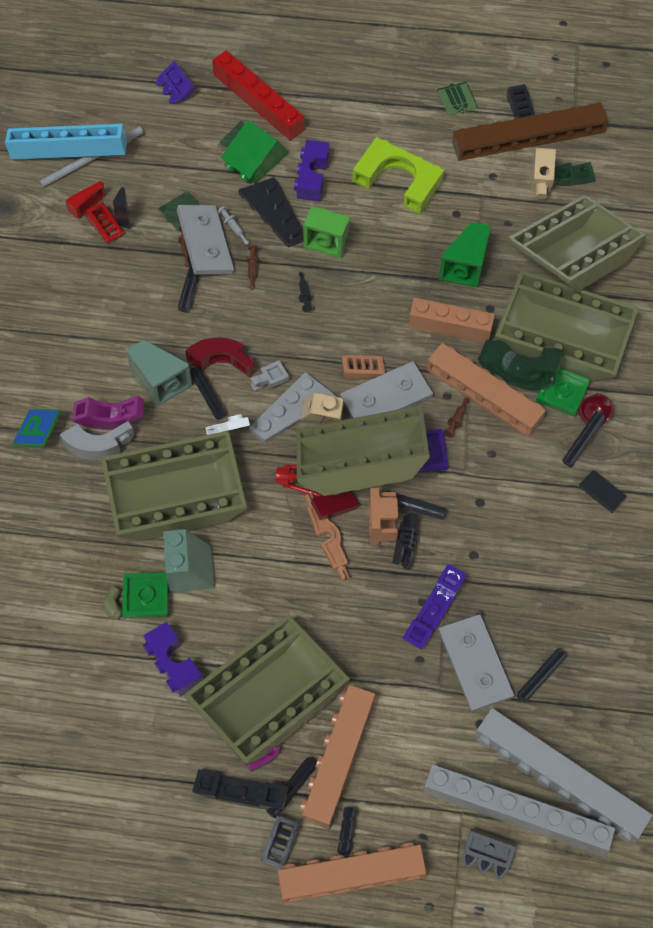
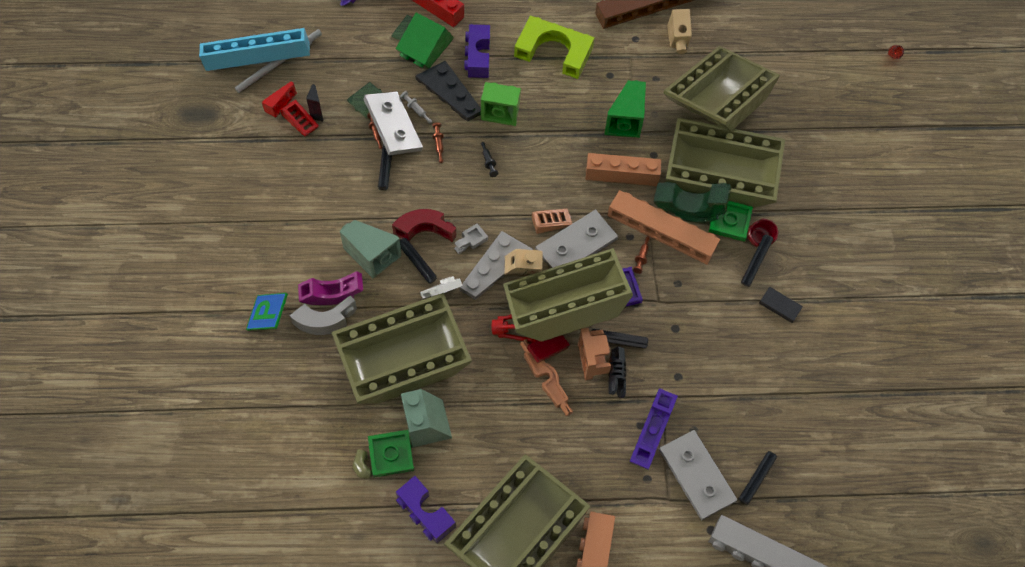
camera: 10 degrees left, 0 degrees up
clear green slope [554,162,596,186] -> none

